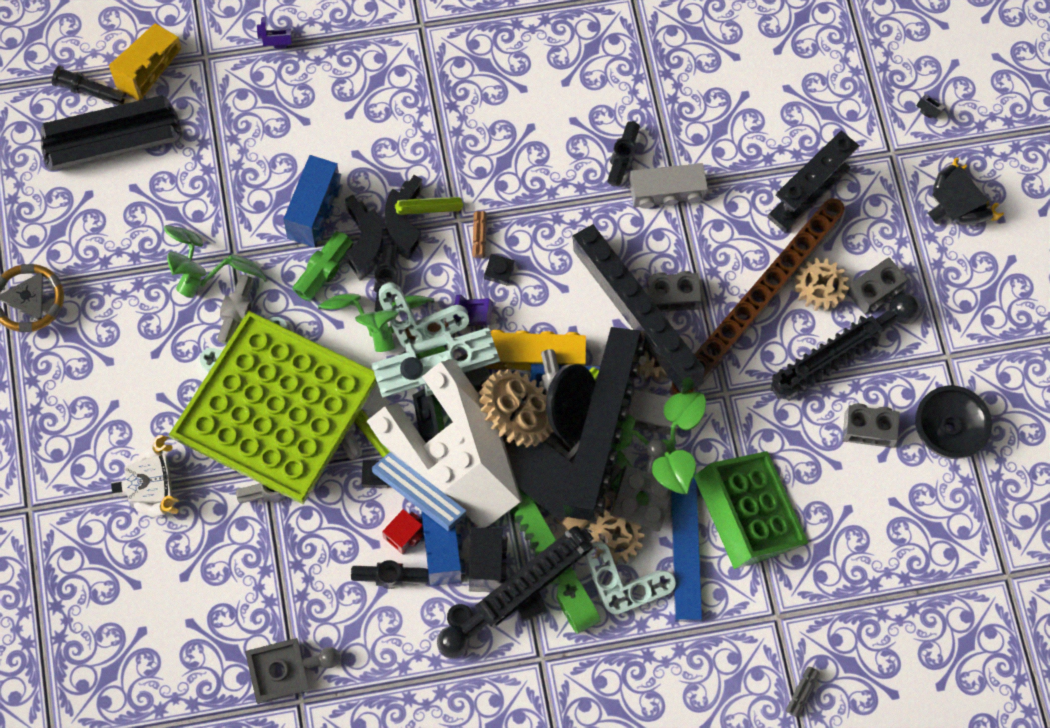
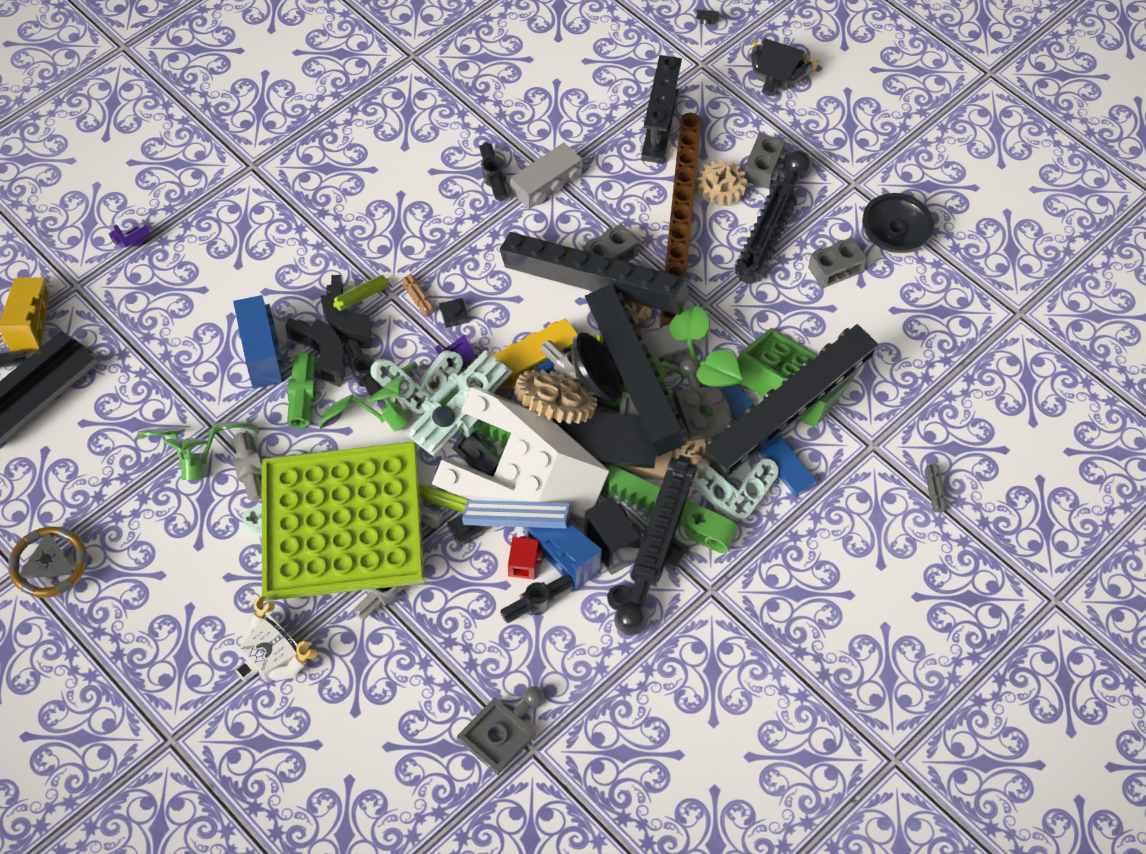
camera: 30 degrees left, 10 degrees down
none -> black brick [704,324,879,479]

